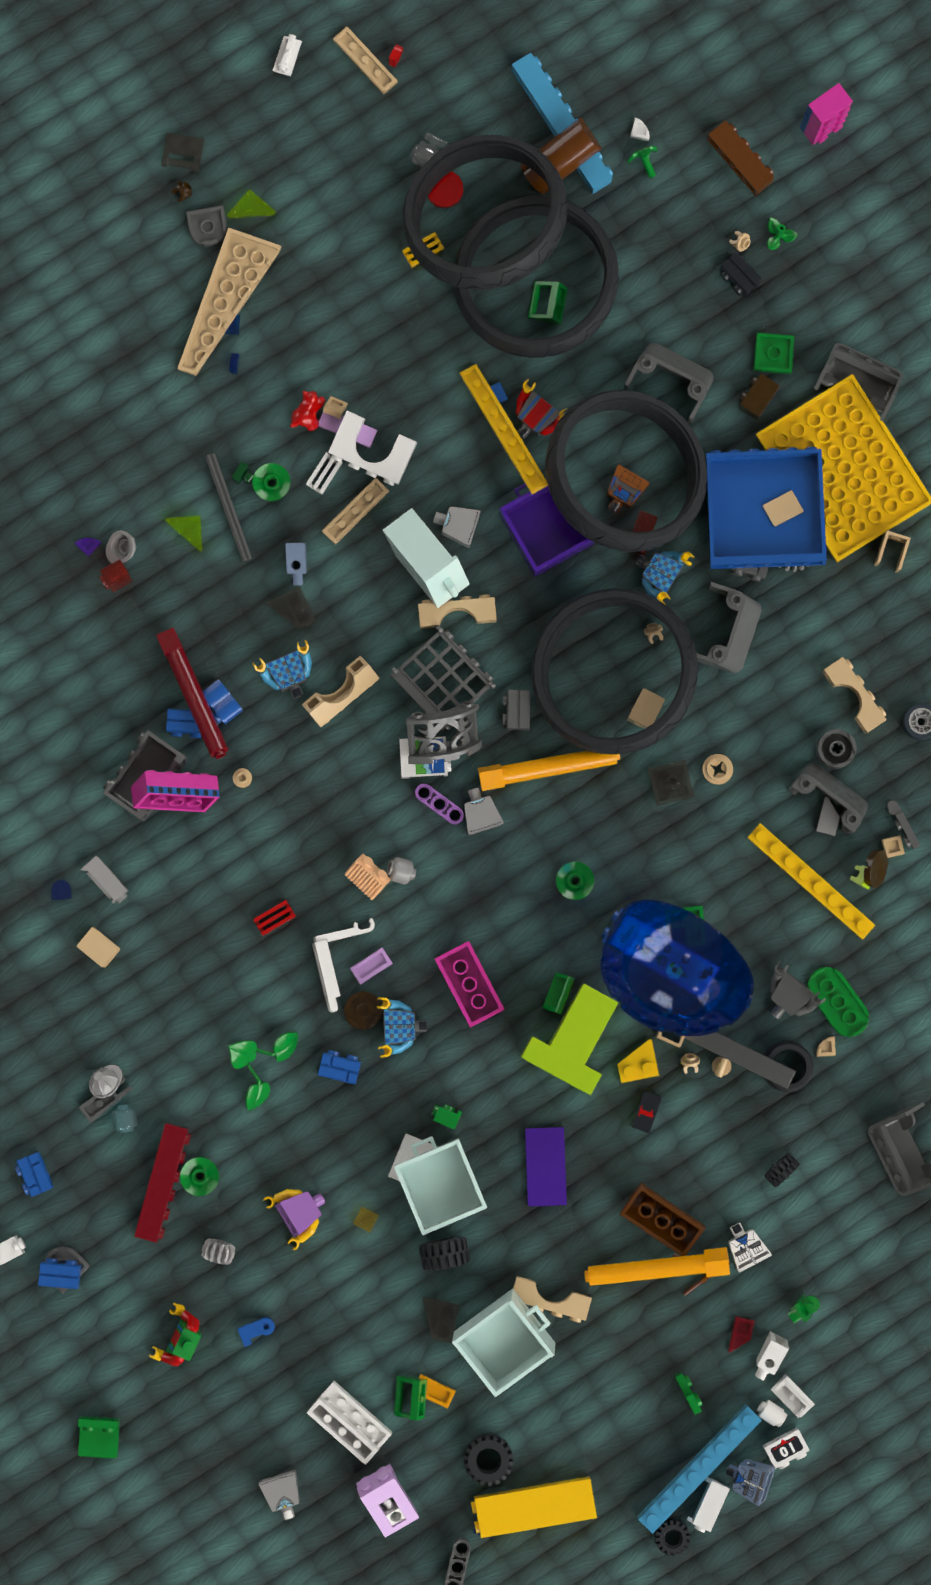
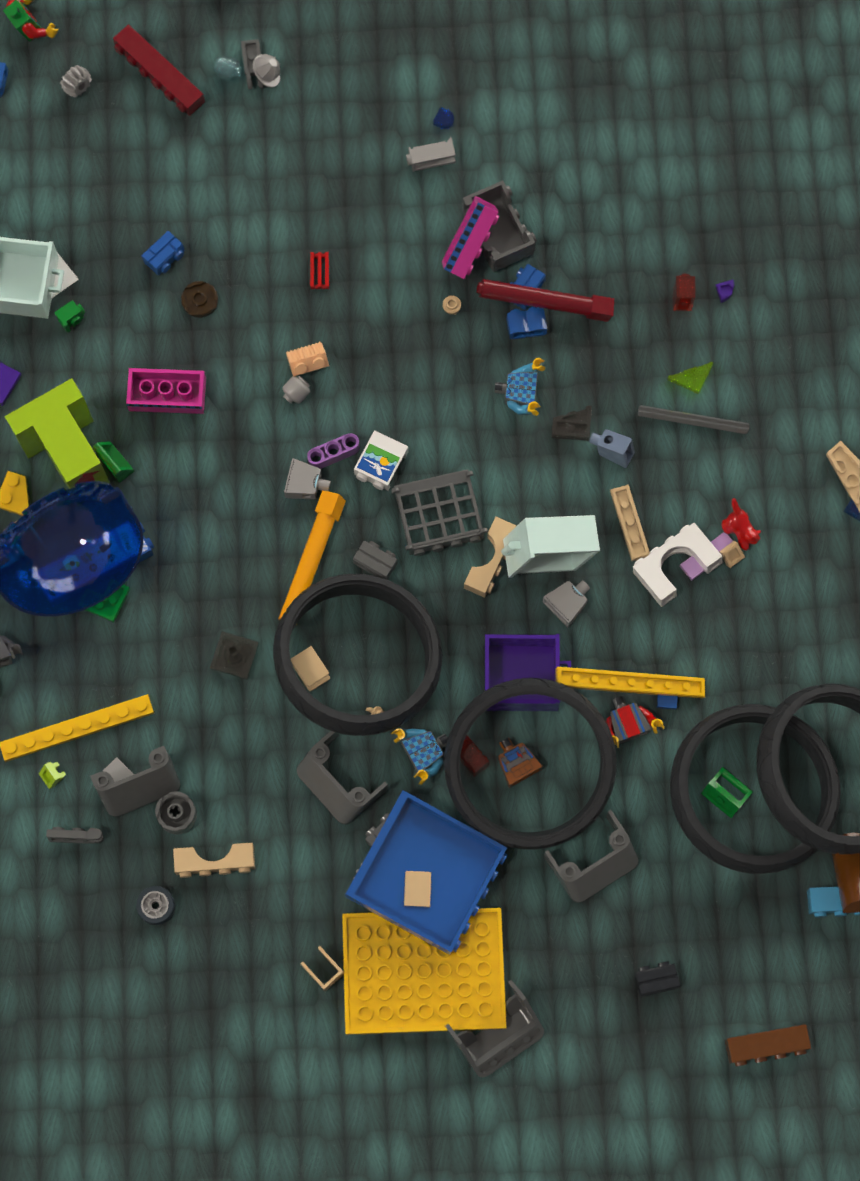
camera: 125 degrees right, 10 degrees down
tan piece [76,927,120,968] -> none
light grey piece [106,530,137,565] -> none
green dish [180,1157,219,1196] -> none
green plant [228,1031,298,1111] -> none
clear blue tile [230,353,240,375] -> none
dark green tile [232,462,253,484] -> none
green dish [252,463,291,501] -> none
medium lavender torso [263,1189,325,1250] -> none
tan arch [302,656,380,727] -> none
white tile [306,452,342,495] -> none
white hinge [312,918,374,1012] -> none
lavender tile [350,948,393,985] -> none
clear yellow tile [353,1206,379,1233] -> none
torso [377,997,427,1058] -> none
yellow tile [402,232,444,268] -> none
dark grey fence [406,701,482,764] -> none
green dish [556,862,594,900] -> none
green plant [627,146,658,178] -> none
white tile [630,118,650,142] -> none
tan gear [702,754,733,785] -> none
tan plate [729,231,750,252] -> none
dark brown brick [739,373,780,421] -> none
green tile [753,333,795,374] -> none
green plant [767,217,798,250] -> none
dark pink brick [800,83,853,145] -> none
dark brown tile [864,849,888,888] -> none
tan tile [881,835,905,858] -> none

